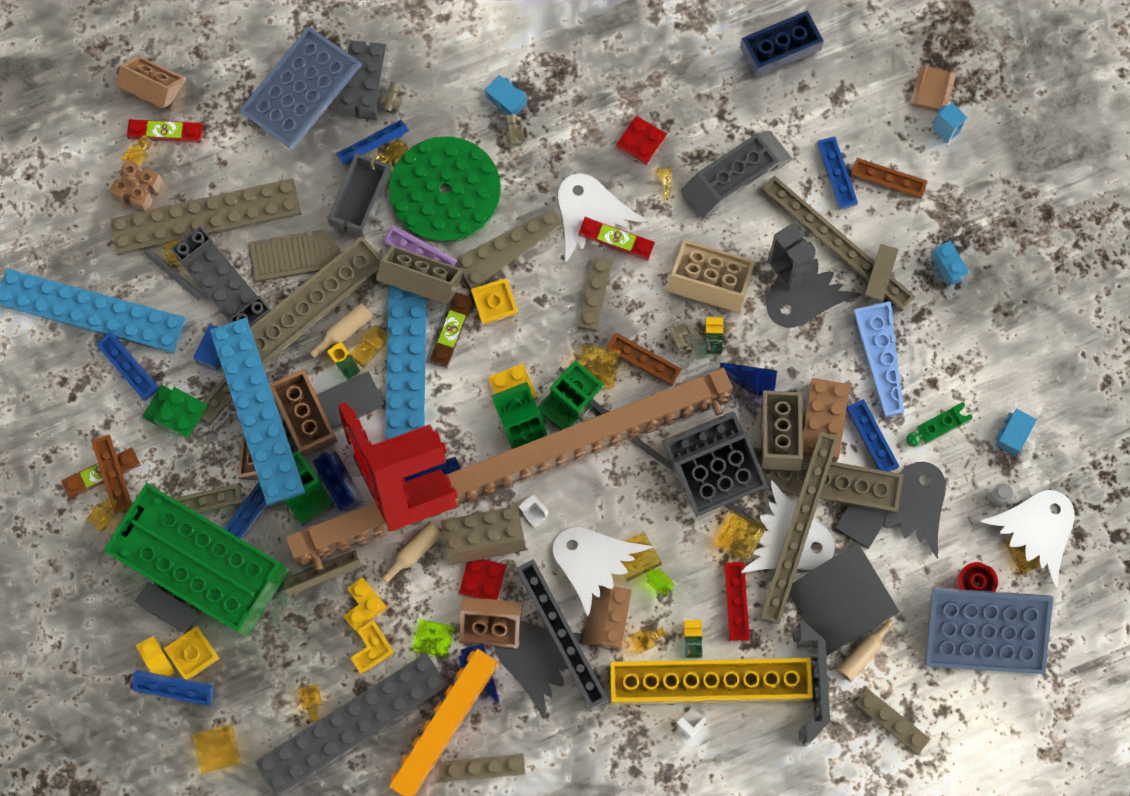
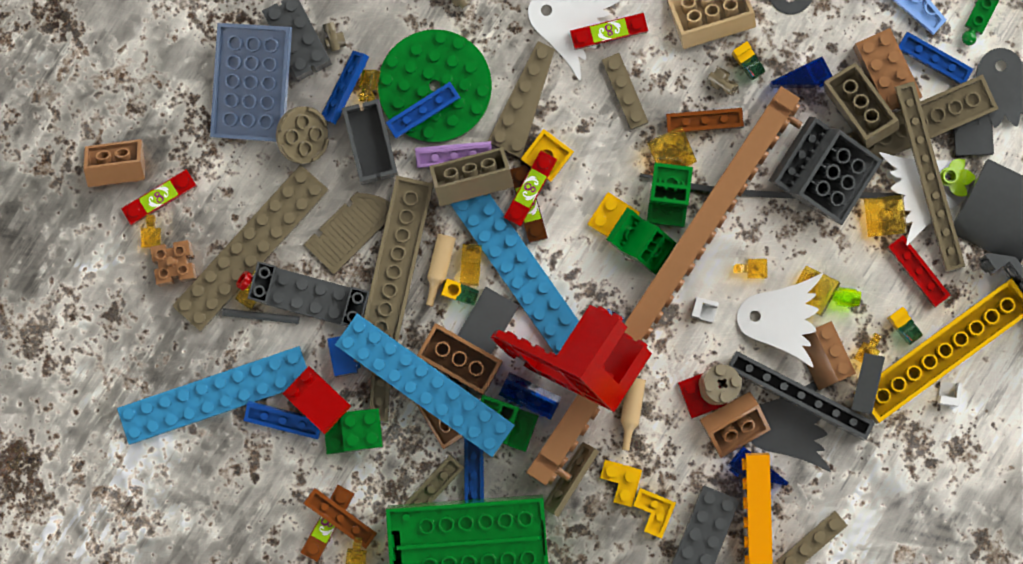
camera: 30 degrees left, 10 degrees up
clear neon green piece [413,619,454,658] -> none
dark tan brick [441,506,526,566] -> none
none -> red tile [236,271,254,291]
none -> dark tan tile [276,106,329,164]
none -> red slope [282,366,351,434]
none -> blue plate [386,82,461,139]
none -> plate [504,150,558,227]
none -> dark tan brick [699,364,742,405]
none -> clear yellow plate [734,259,767,279]
none -> dark grey slope [851,353,885,414]
none -> lime plate [940,159,976,197]

